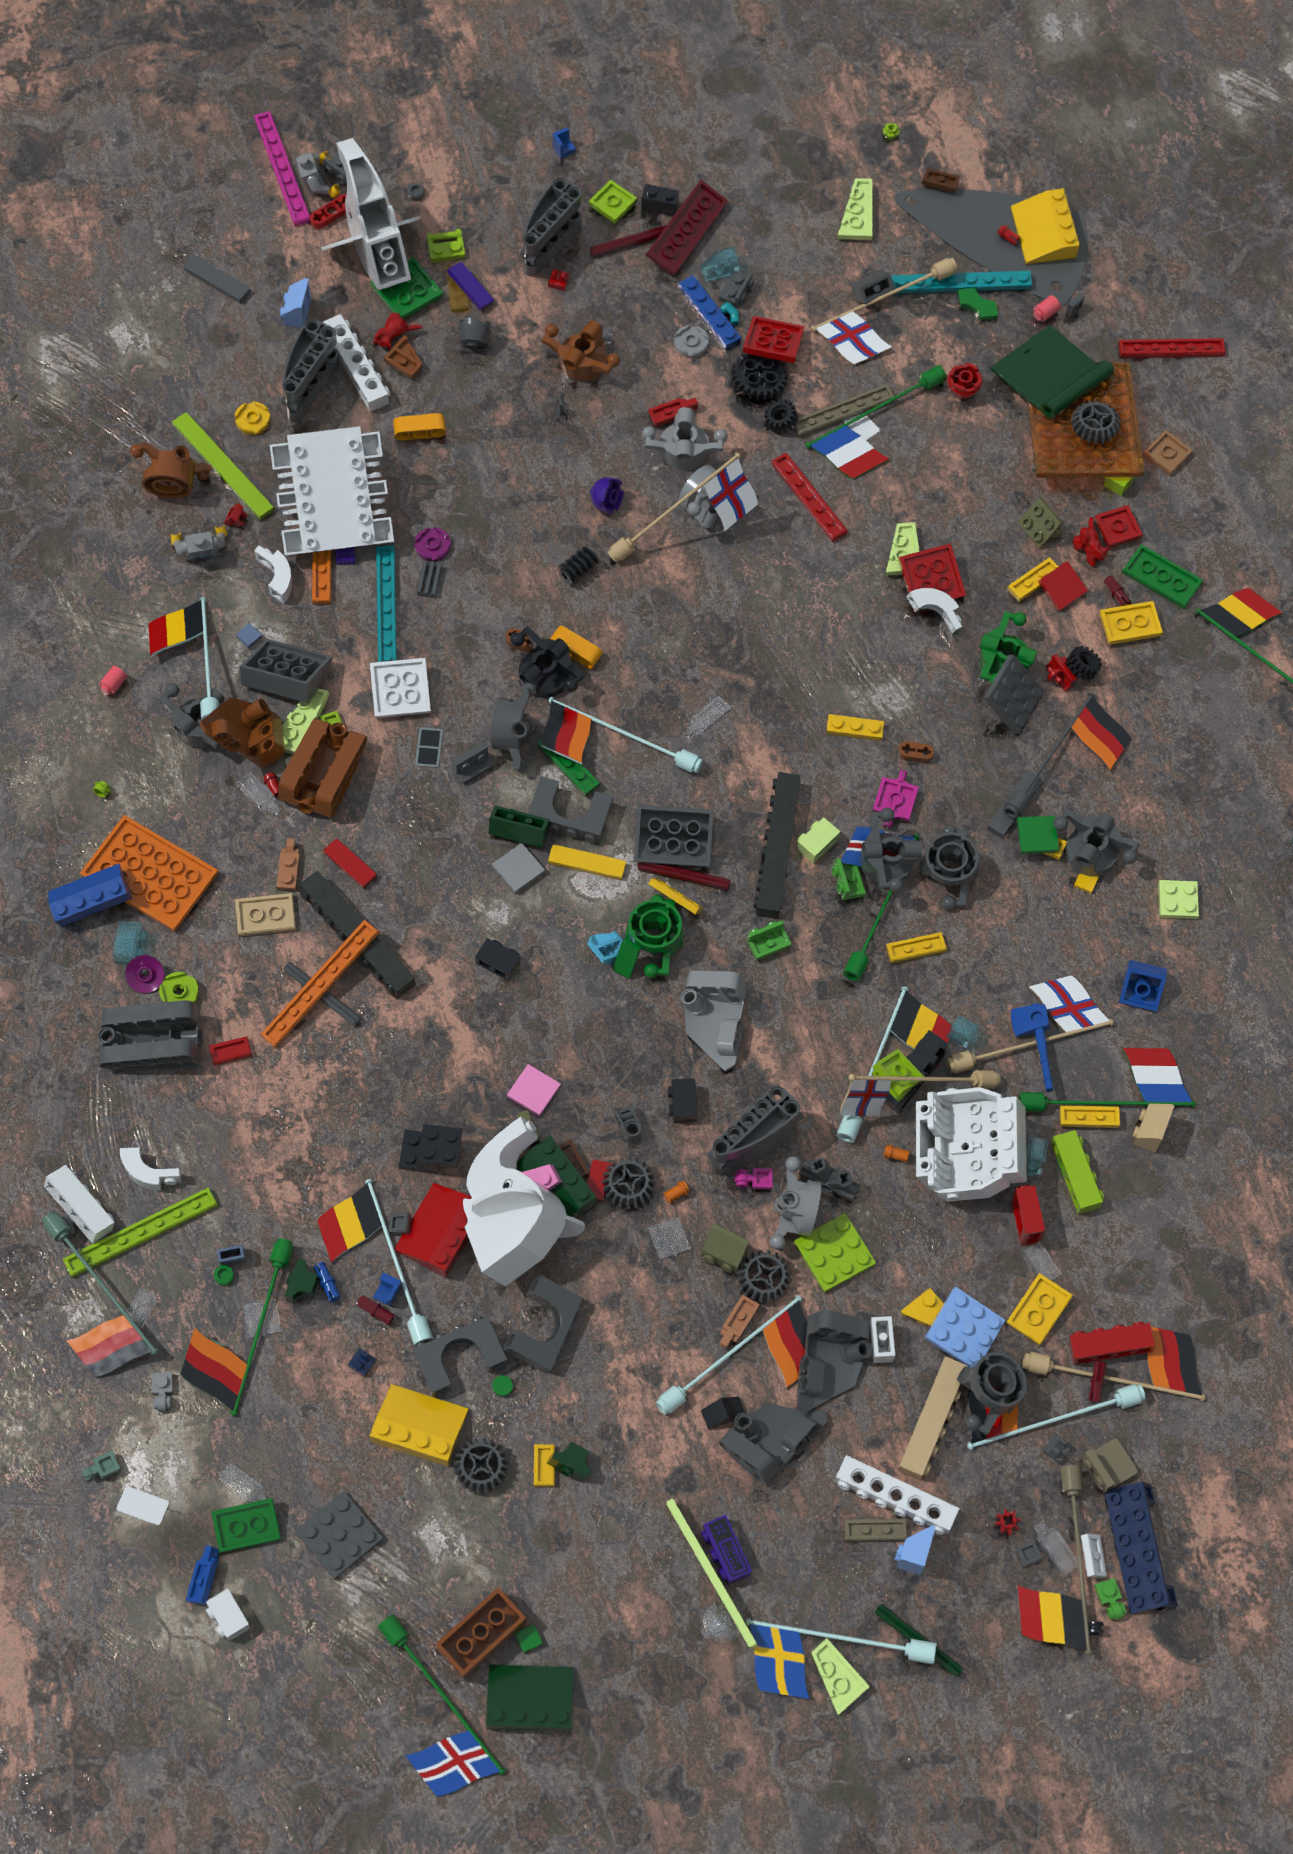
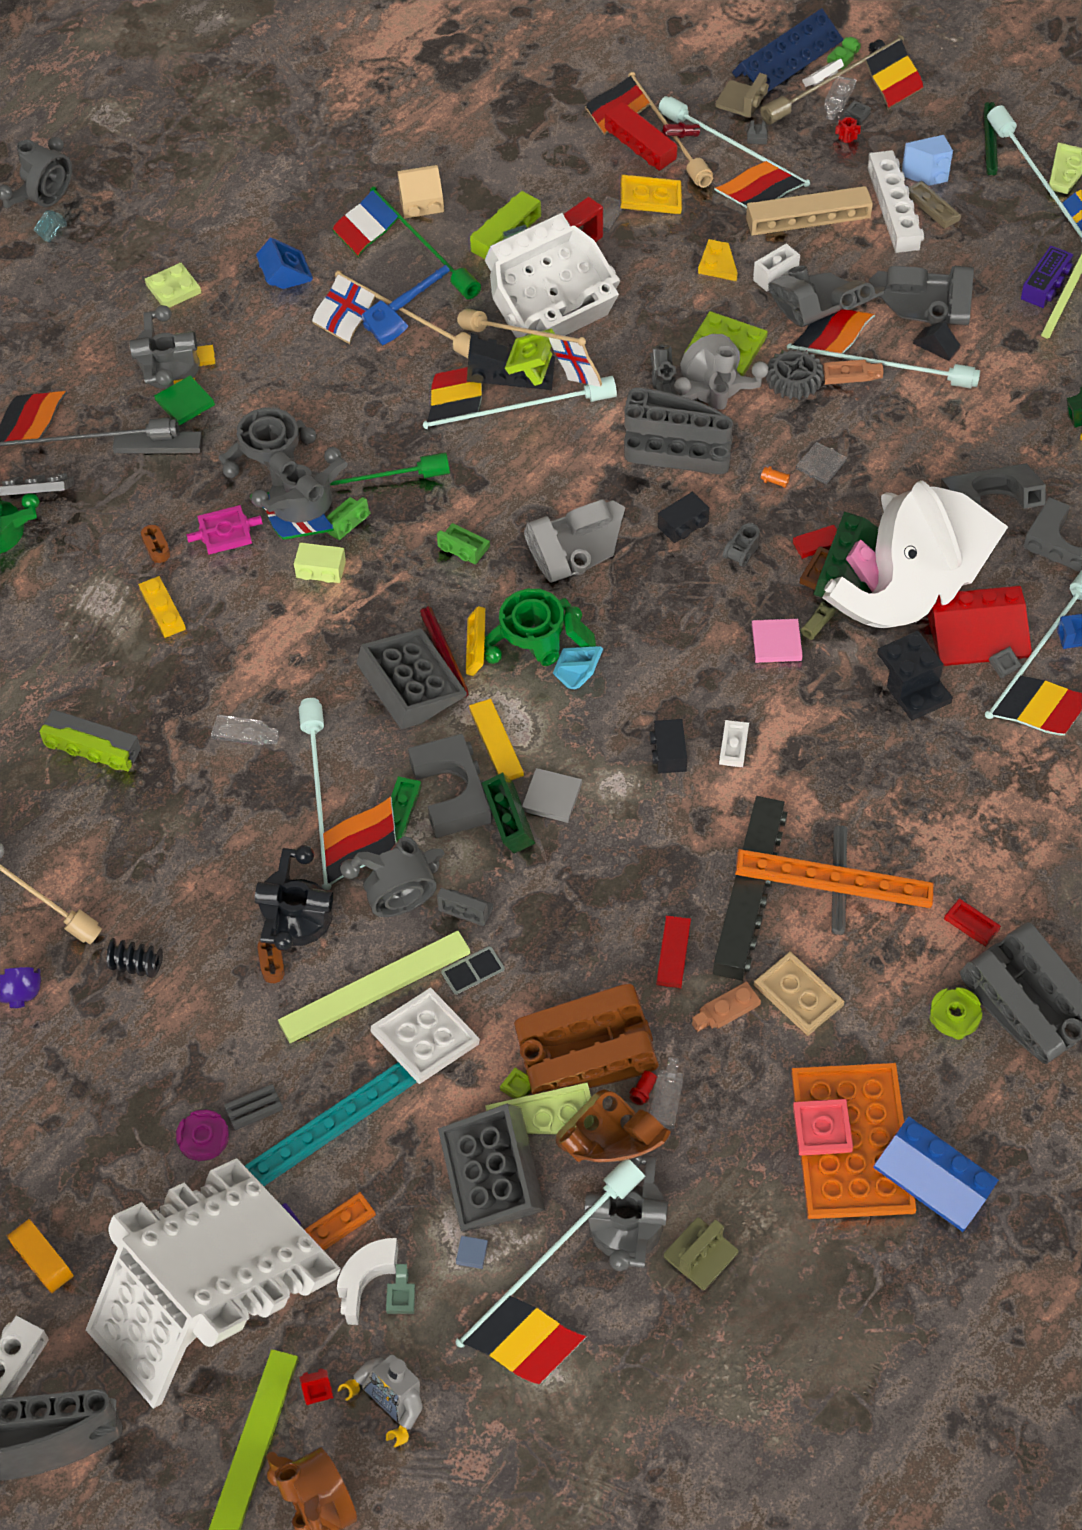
camera: 120 degrees left, 10 degrees down
lime plate [92,781,111,798] -> none
coral brick [99,666,127,695] -> none
clear light blue brick [112,921,146,965] -> none
magenta dish [125,955,164,993] -> none
yellow tile [235,402,271,435] -> none
green tile [492,1375,513,1397] -> none
light orange beam [550,626,603,669] -> none
dark grey gear [602,1156,656,1210] -> none
olive slope [701,1223,749,1274] -> none
pearl dark grey brick [753,772,801,919] -> none
orange pin [883,1144,909,1163] -> none
yellow tile [886,932,947,964] -> none
light blue plate [924,1287,1005,1366] -> none
clear light blue brick [946,1015,979,1048] -> none
dark grey piece [957,1349,1027,1435] -> none
yellow plate [1059,1106,1120,1128] -> none
none -> piece [39,709,141,772]
none -> yellowish green tile [278,931,470,1043]
none -> sand green plate [386,1264,415,1314]
none -> olive bracket [664,1217,738,1290]
none -> white plate [719,720,749,767]
none -> coral plate [793,1099,853,1156]

